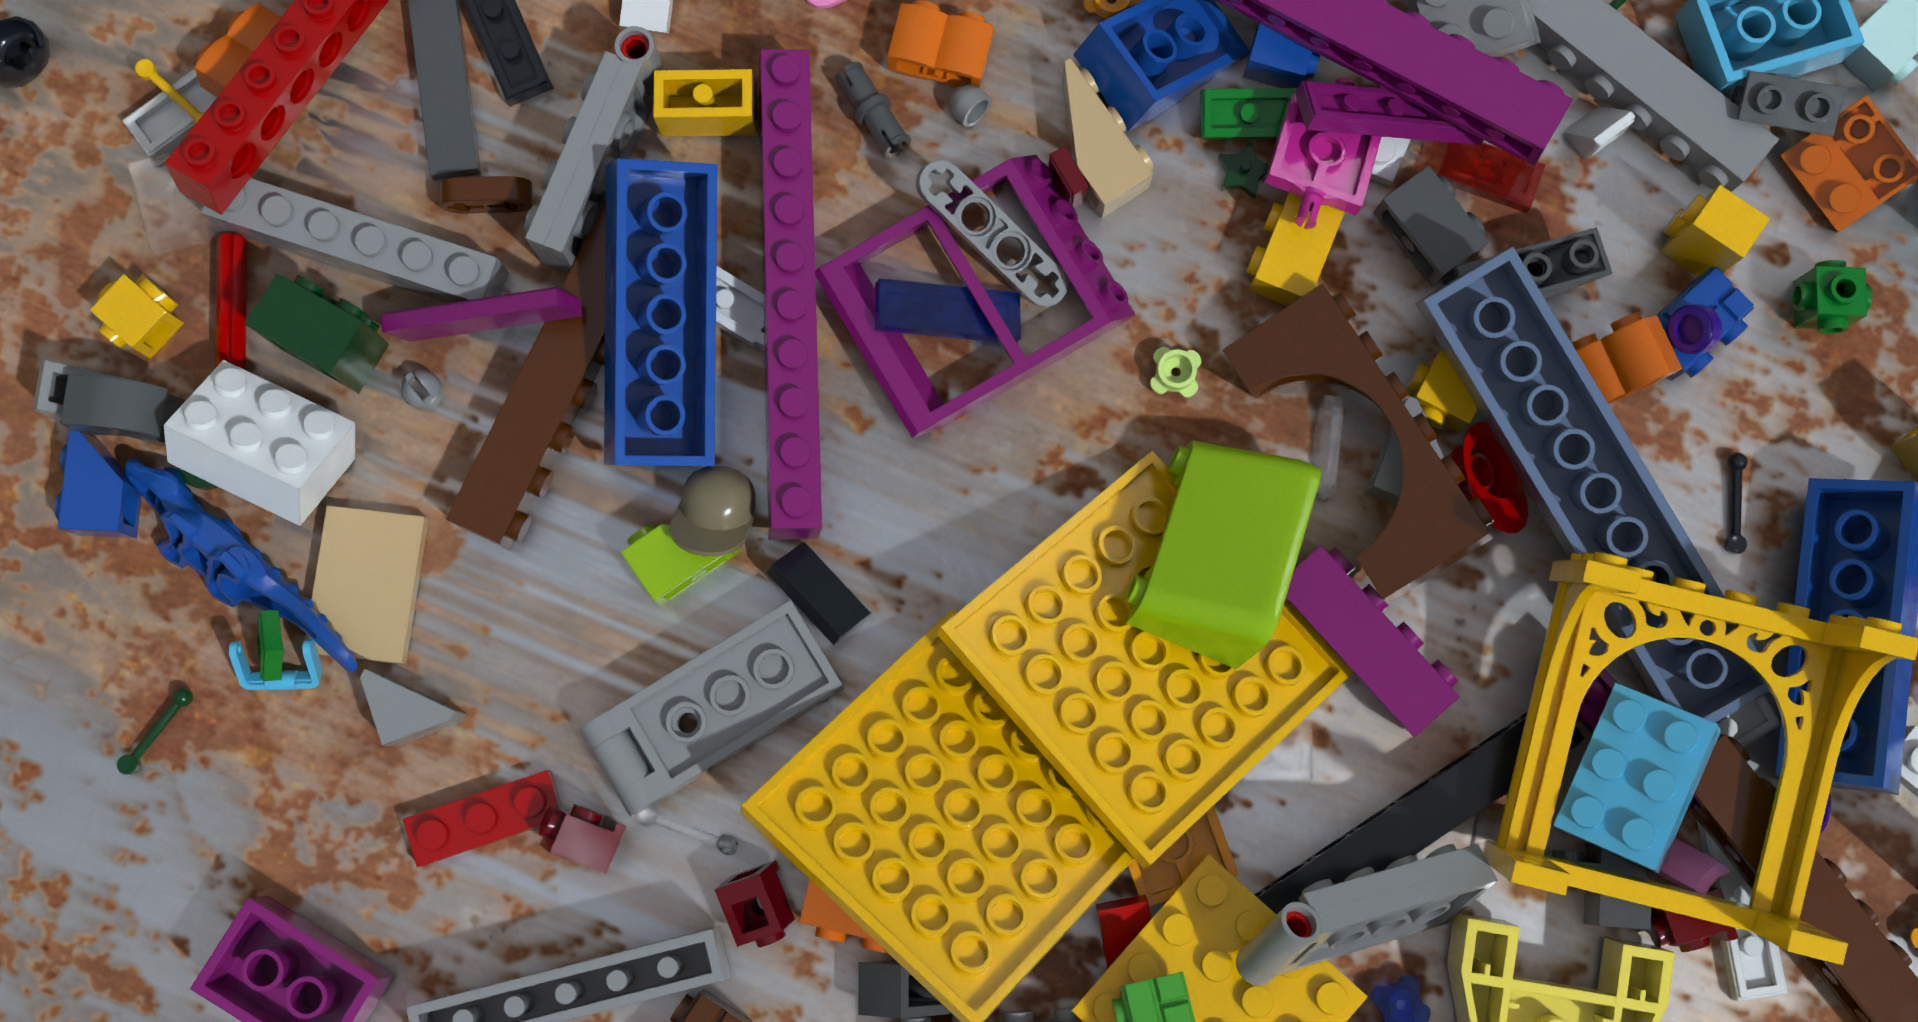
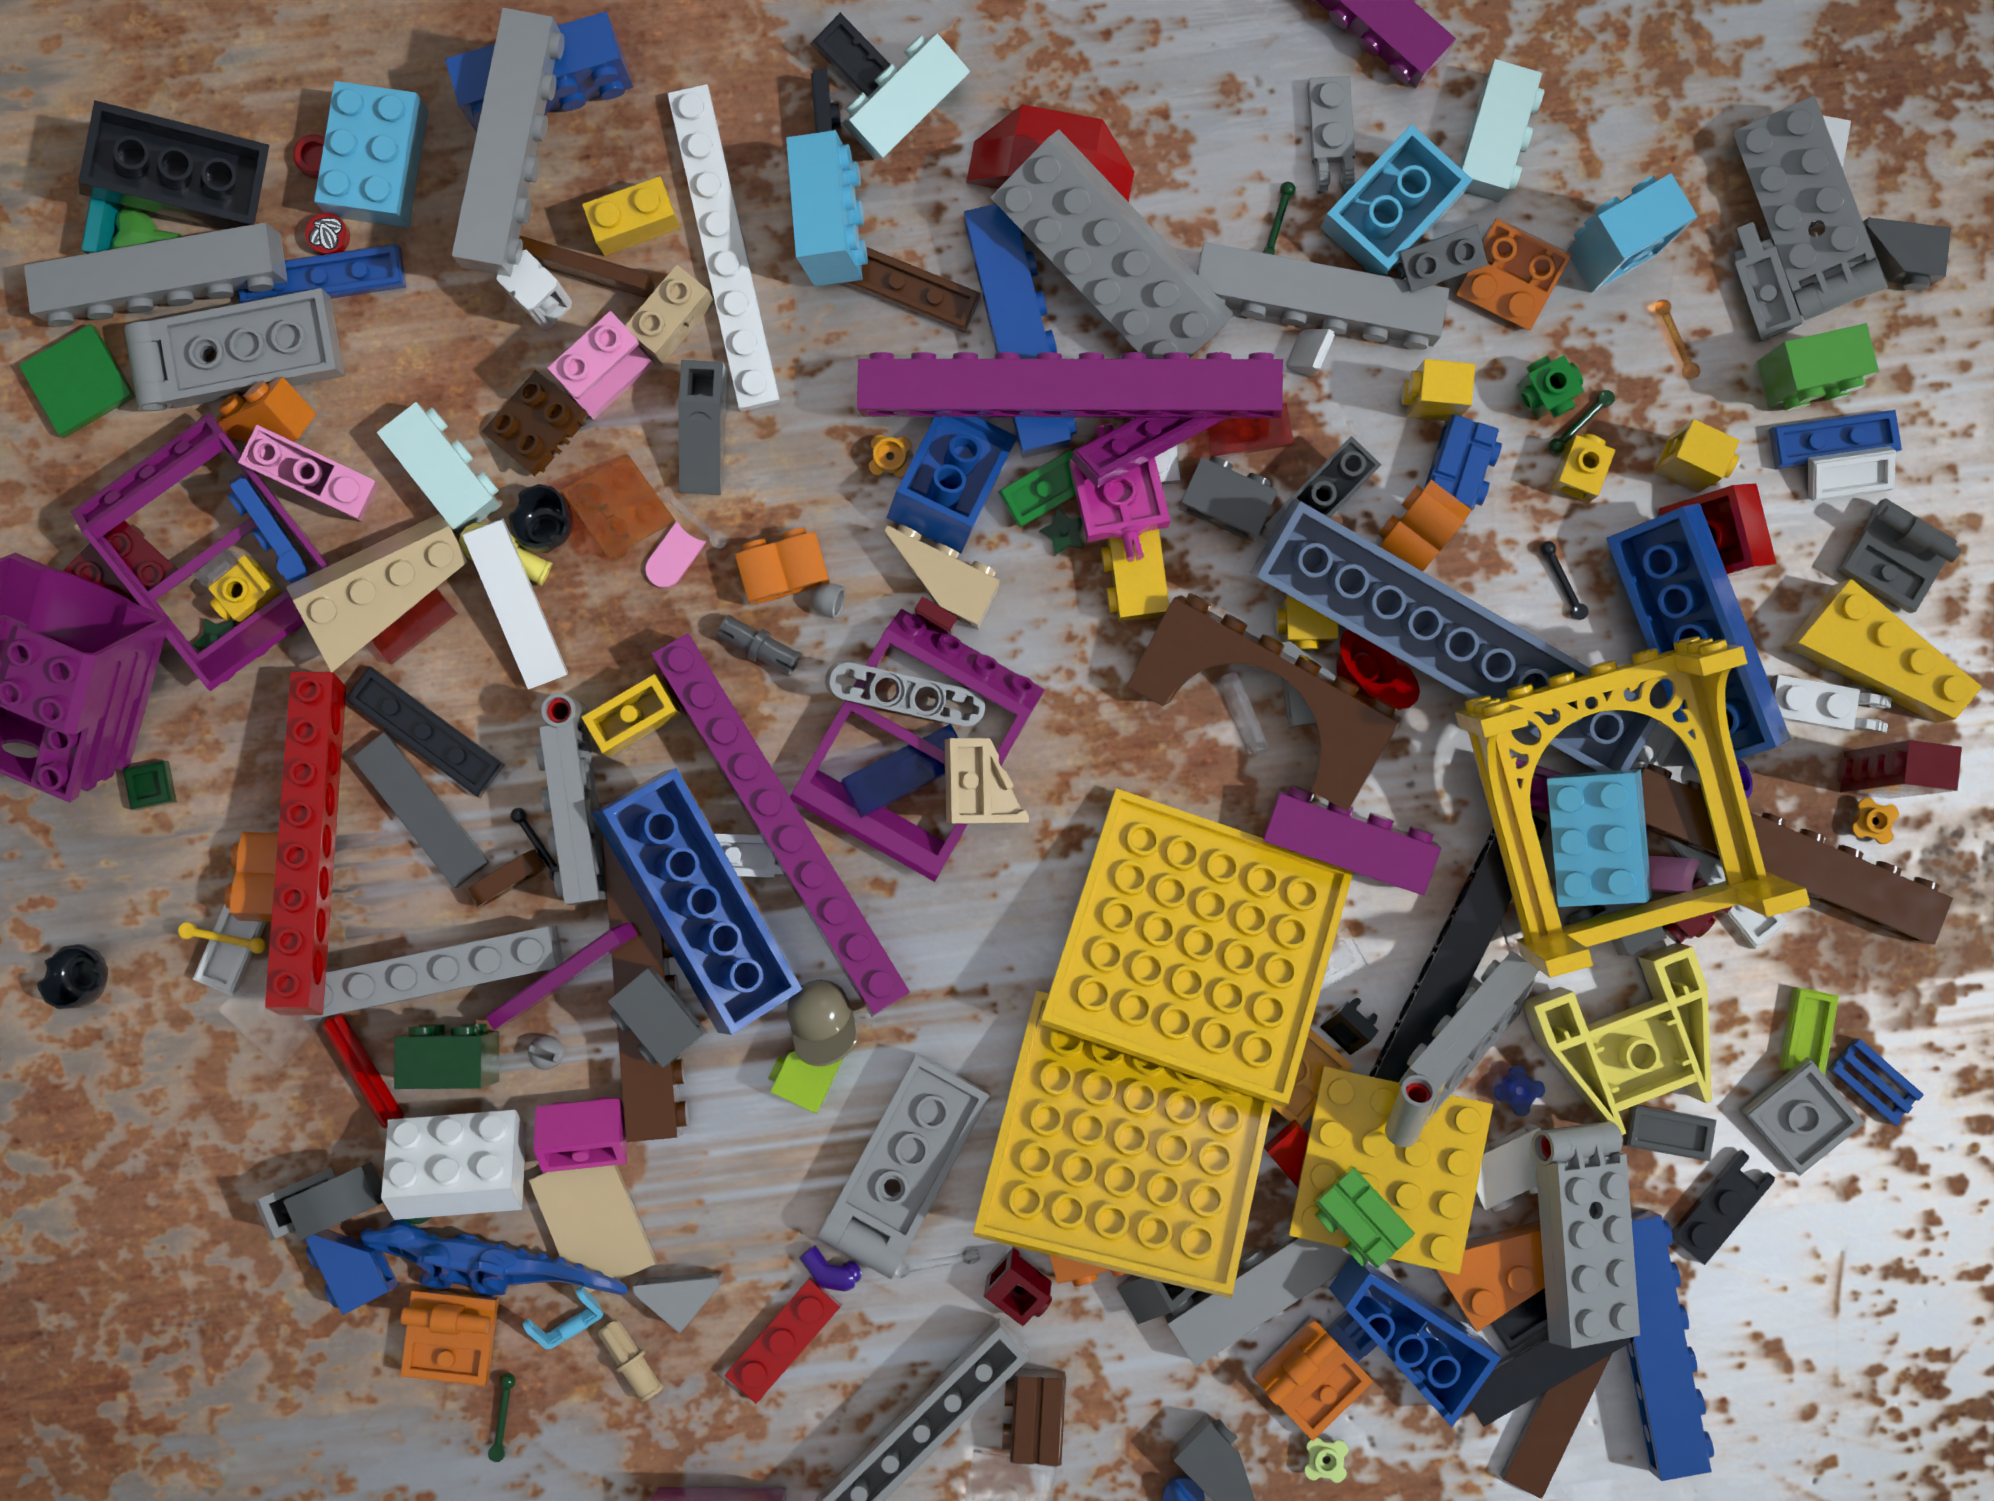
camera: 30 degrees left, 5 degrees up
yellow brick [90,274,184,359] -> none
green tile [256,610,283,681] -> none
dark red brick [539,804,626,874] -> none
black tile [766,542,871,645] -> none
lime windscreen [1125,440,1321,669] -> none
yellowish green plate [1150,347,1201,398] -> none
dark purple tile [1667,304,1722,354] -> none
none -> orange plate [400,1288,499,1386]
none -> black hinge [510,808,560,882]
none -> dark pink brick [533,1097,627,1173]
none -> tan axle [598,1319,664,1403]
none -> dark grey brick [608,967,708,1068]
none -> dark purple arm [799,1245,862,1292]
none -> tan wing [945,738,1029,824]
none -> black tile [1320,998,1379,1055]
none -> dark green hinge [1549,390,1615,454]
none -> yellow brick [1549,434,1616,503]

